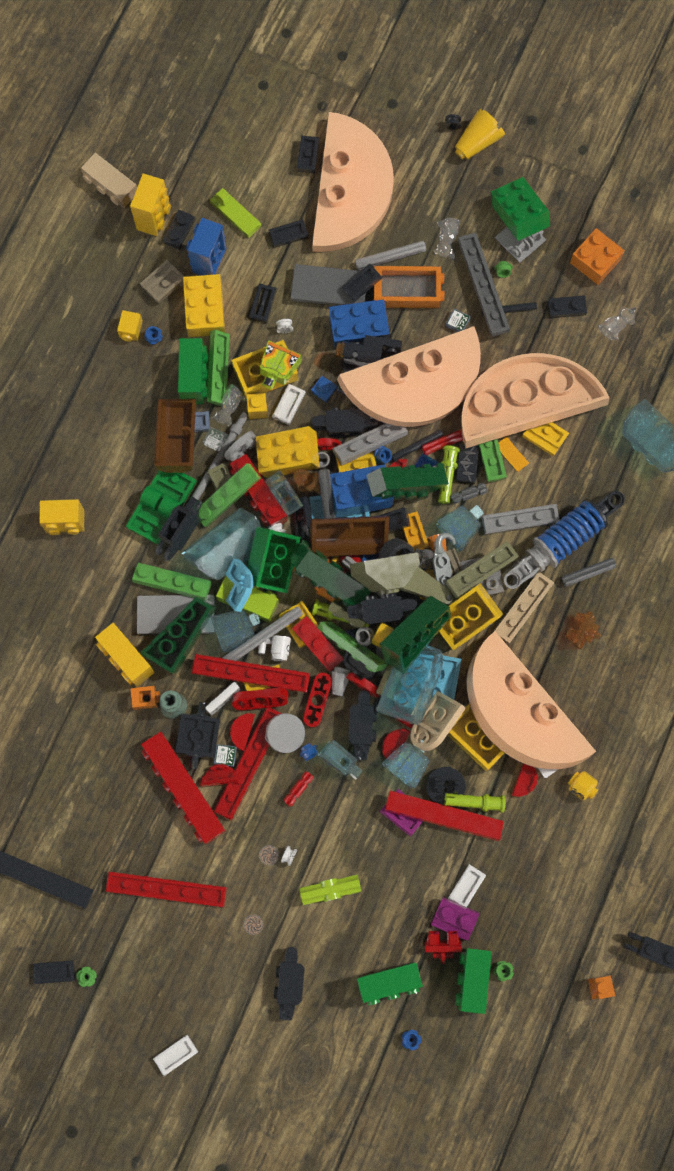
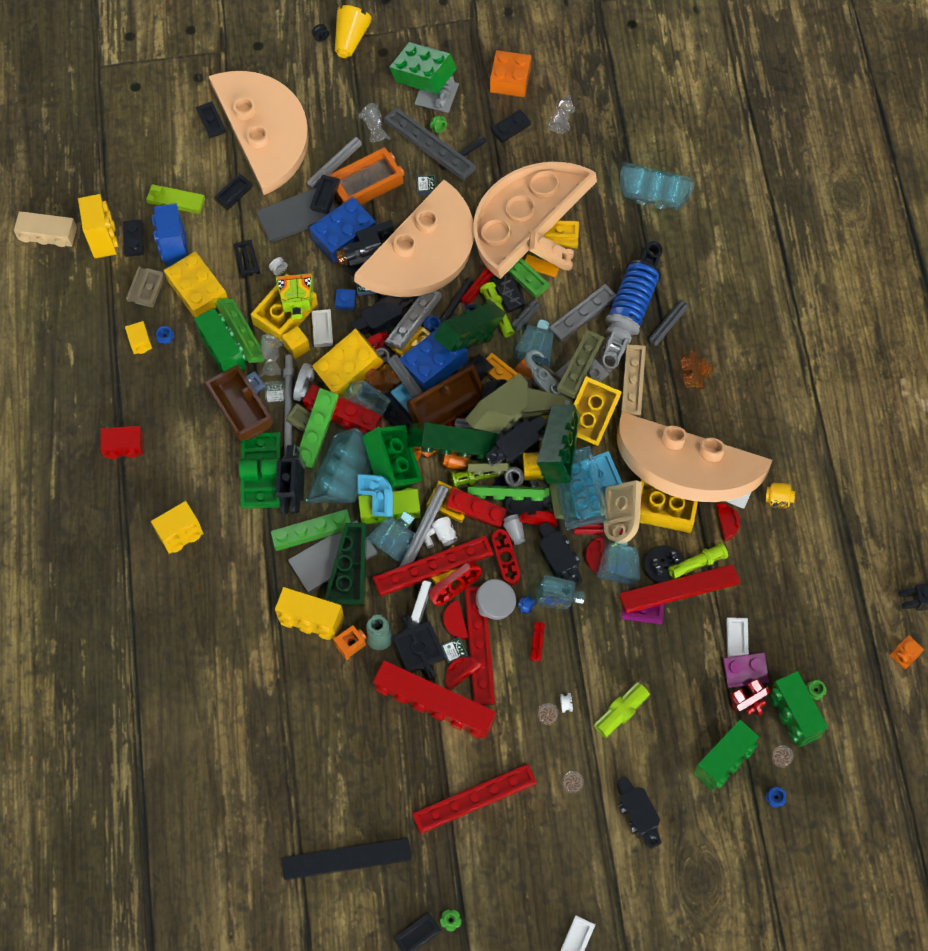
camera: 30 degrees left, 10 degrees down
none -> red brick [101,426,143,459]
none -> light nougat plate [529,232,574,270]
none -> clear tile [771,745,794,768]

